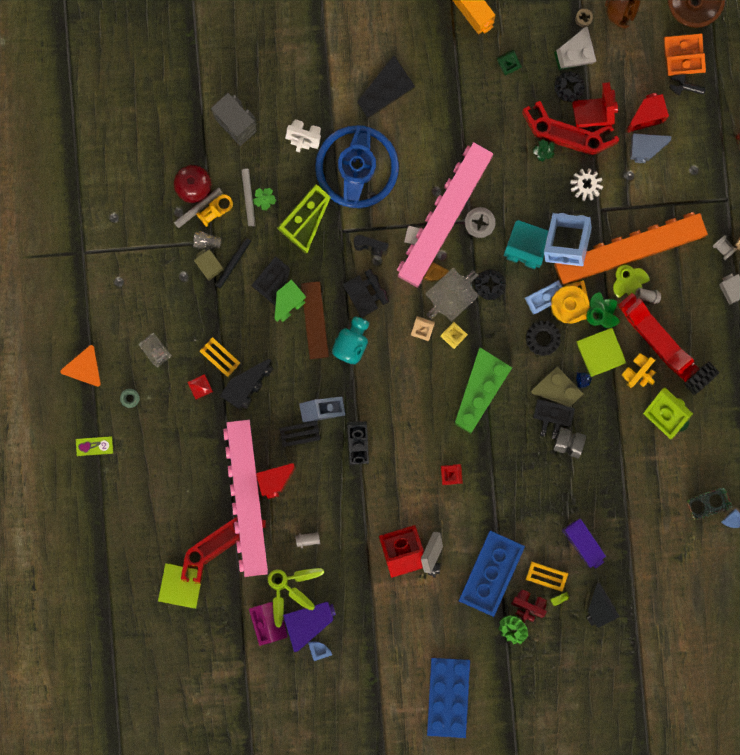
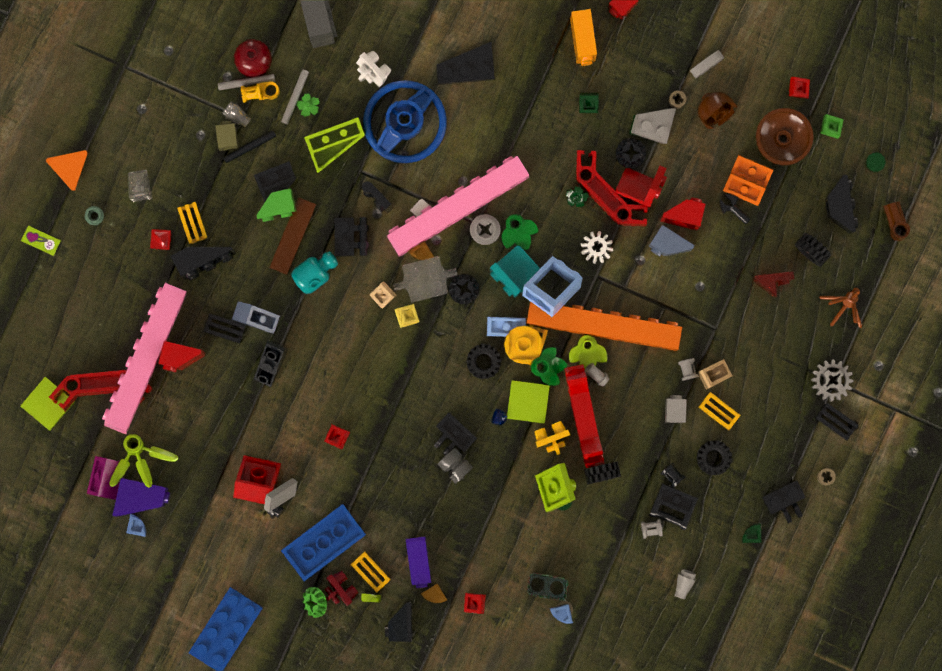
camera: 30 degrees right, 0 degrees up
light grey pin [295,532,320,548] -> none
bright green wedge [454,348,512,434] -> none
olive wing [531,366,583,407] -> none
none -> pearl gold tile [421,584,447,603]
none -> red tile [464,593,486,614]
none -> green plate [502,214,539,250]

